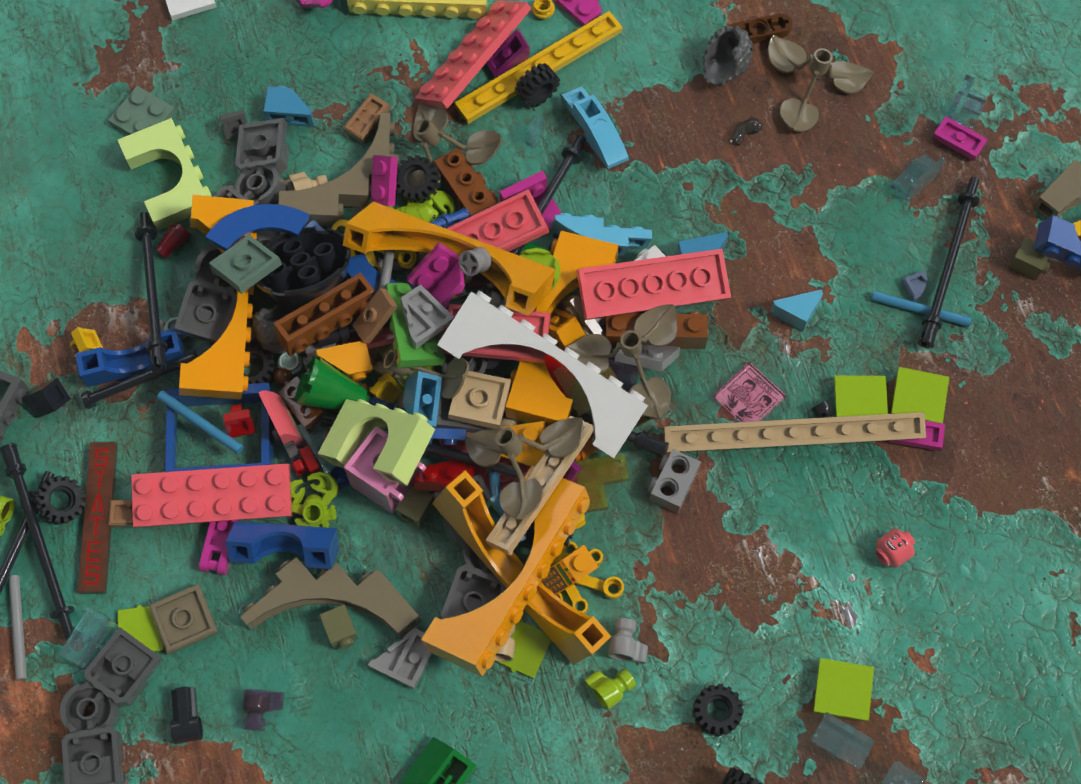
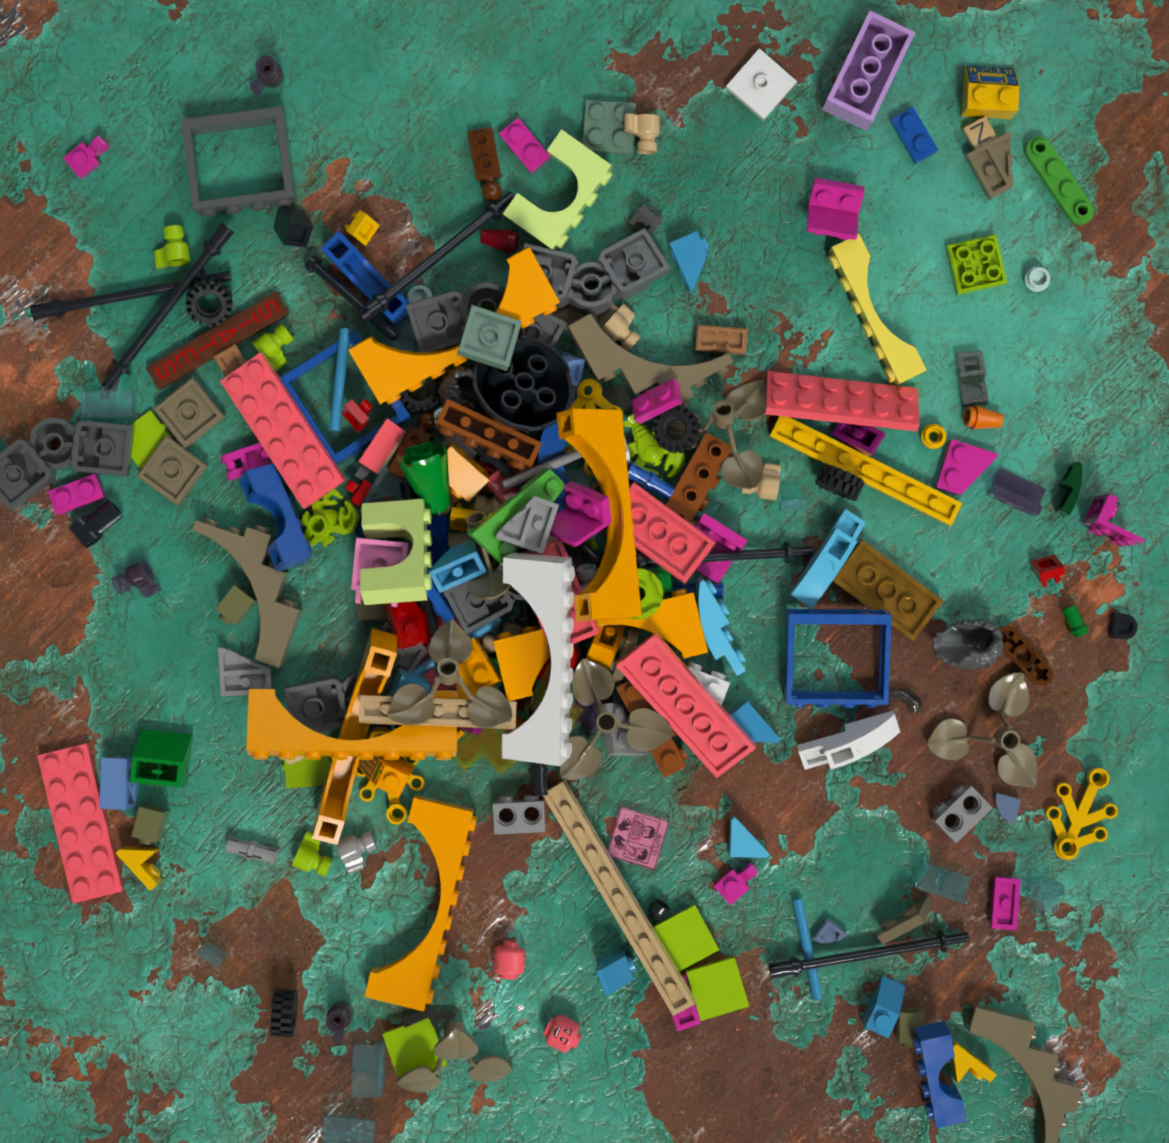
camera: 55 degrees right, 20 degrees up
light grey bar [9,575,27,681] -> none
blue tile [205,204,310,251] -> none
medium nougat plate [353,288,398,344] -> none
tan plate [448,371,511,430] -> none
light grey wheel [459,247,491,276] -> none
black tyre [693,684,744,737] -> none
none -> dark pink plate [47,474,106,516]
none -> dark tan plate [153,377,226,449]
none -> light grey pin [225,836,279,865]
none -> lime piece [252,324,294,372]
none -> clear purple piece [326,1001,354,1043]
none -> light orange arch [364,795,477,1011]
none -> dark tan plant [396,1021,513,1092]
none -> clear smoke slope [401,1004,458,1028]
none -> reddish brown plate [467,127,502,201]
none -> coral head [492,940,526,979]
none -> dark pink plate [499,118,550,174]
none -> dark azure slope [596,951,637,996]
none -> tan piece [624,114,660,154]
none -> dark pink plate [714,862,758,905]
none -> tan piece [741,463,781,501]
none -> blue window [784,609,892,708]
none -> white slope [797,711,900,770]
none -> pearl gold plate [832,540,943,641]
none -> dark azure slope [861,975,906,1039]
none -> dark tan wing [877,894,934,945]
none -> light grey brick [930,783,992,843]
none -> sand blue tile [994,792,1021,824]
none -> yellow plant [1044,767,1118,860]

